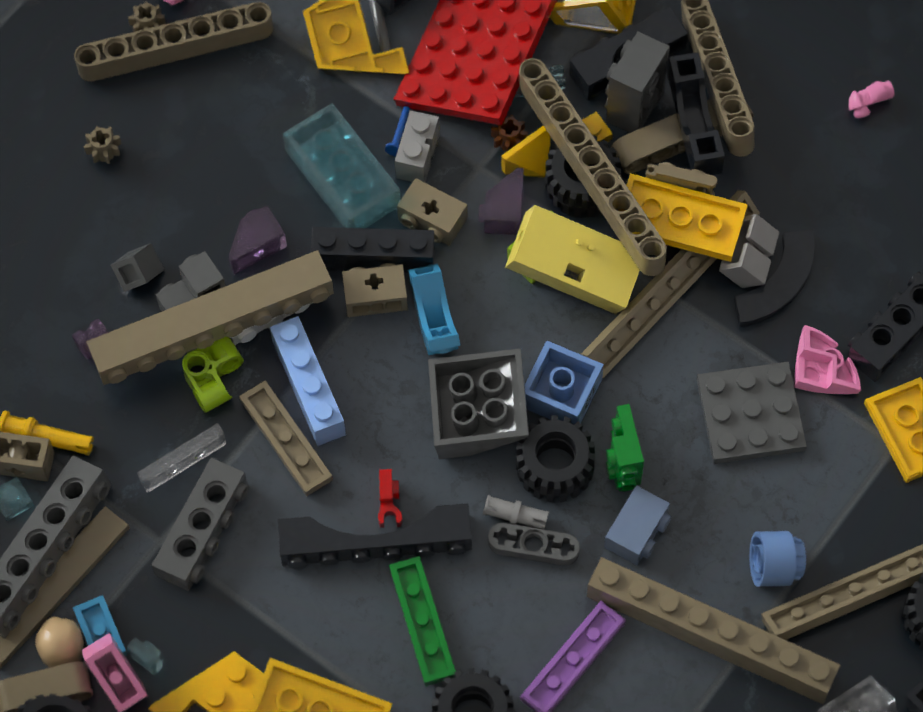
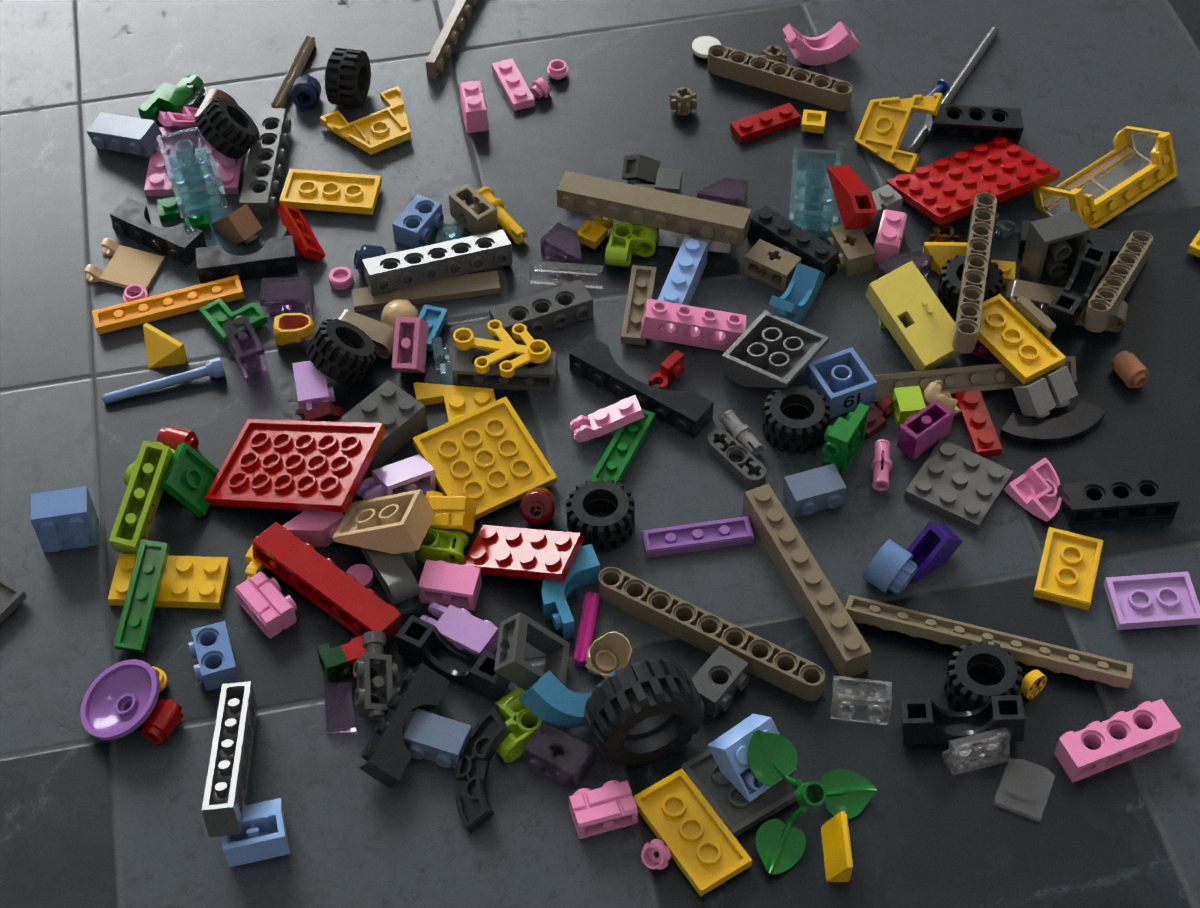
camera: 40 degrees right, 15 degrees down
none -> dark grey brick [452,348,557,392]
none -> yellow plant [453,319,551,378]
none -> clear purple slope [540,223,582,276]
none -> bright pink hinge [570,395,645,443]
none -> yellow plate [575,216,613,249]
none -> bright pink brick [640,298,747,351]
none -> white piece [692,36,721,58]
none -> red plate [730,103,801,143]
none -> yellow plate [801,109,826,134]
none -> red slope [826,166,878,229]
none -> dark red plate [865,396,894,440]
none -> bright pink pin [871,439,893,491]
none -> bright pink brick [874,209,907,267]
none -> lime brick [892,386,926,428]
none -> magenta brick [897,400,954,459]
none -> dark purple slope [907,521,963,581]
none -> tan hair [923,380,962,416]
none -> red plate [954,389,1002,457]
none -> nougat brick [1112,351,1149,388]

